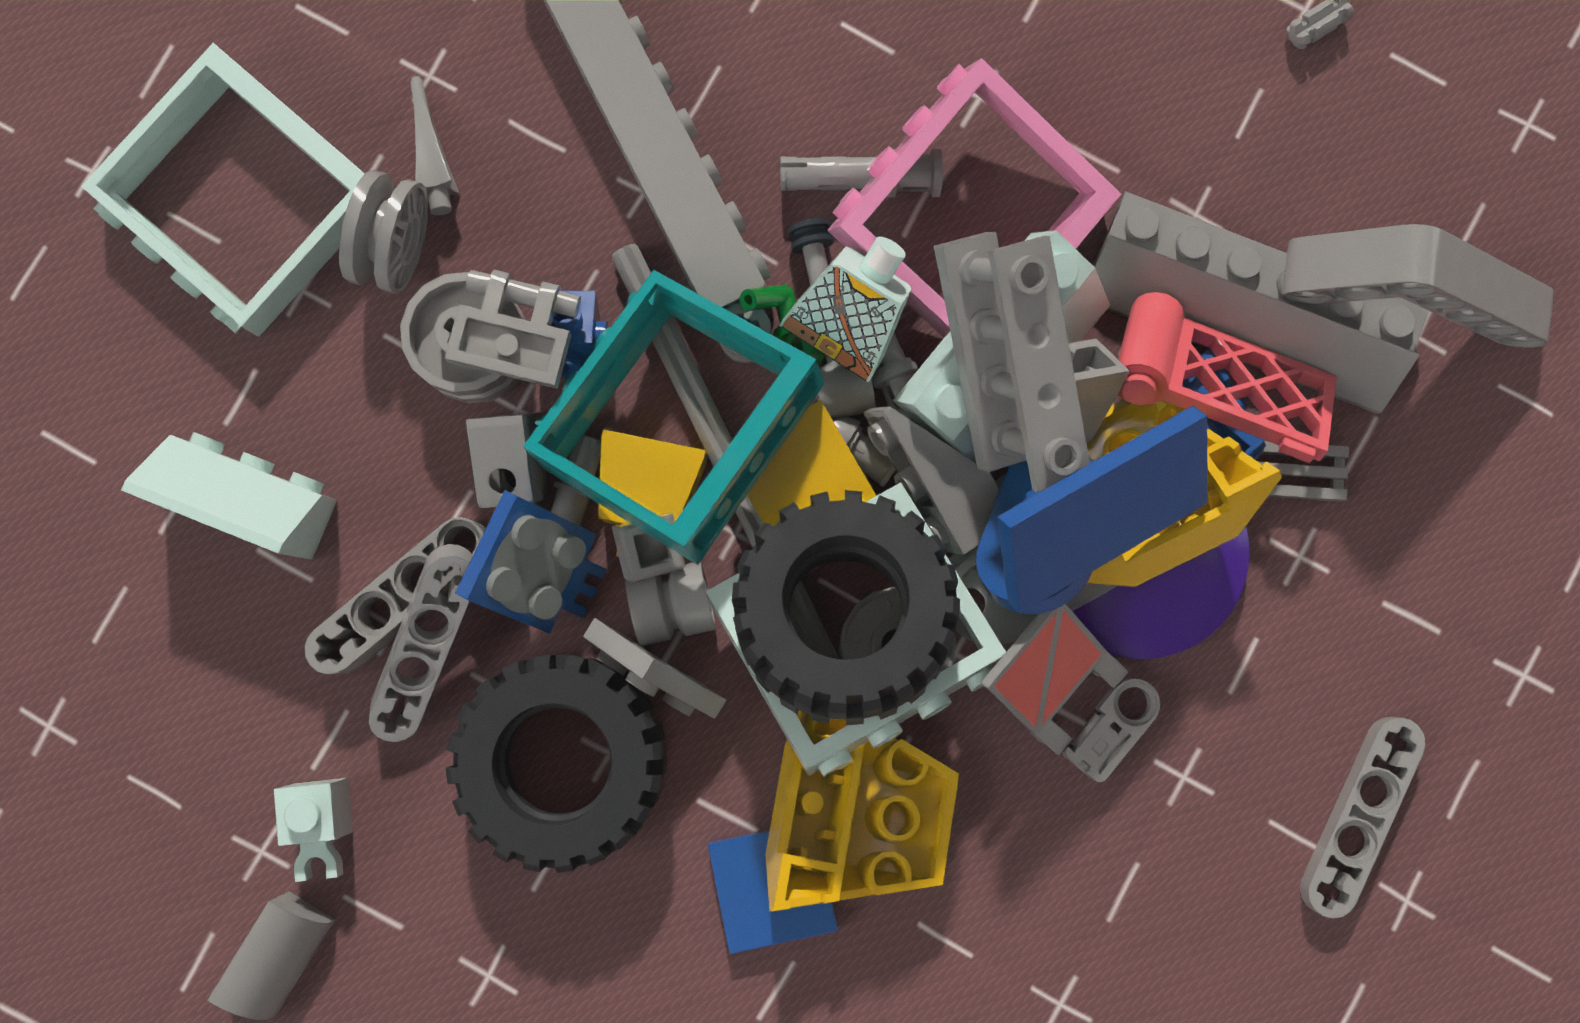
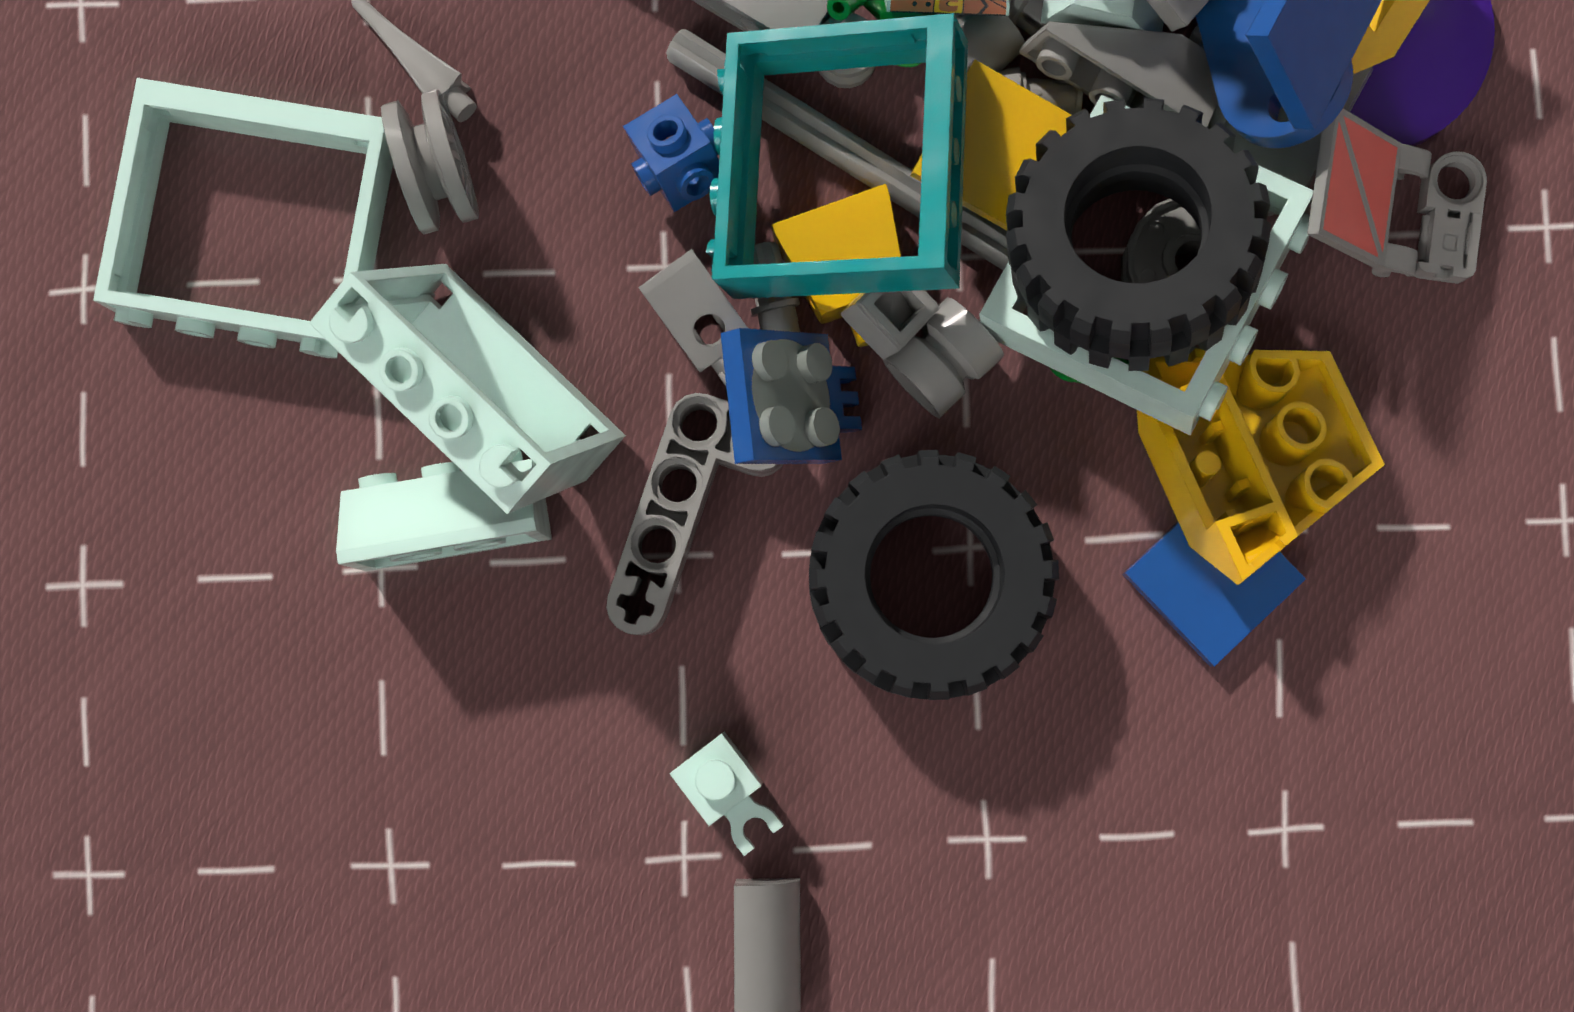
camera: 25 degrees left, 0 degrees up
light grey beam [369,544,473,742] -> none
light grey wheel [400,272,526,404] -> none
light grey plate [445,270,581,389] -> none
light grey plate [583,618,726,719] -> none
none -> light aqua window [309,264,626,514]

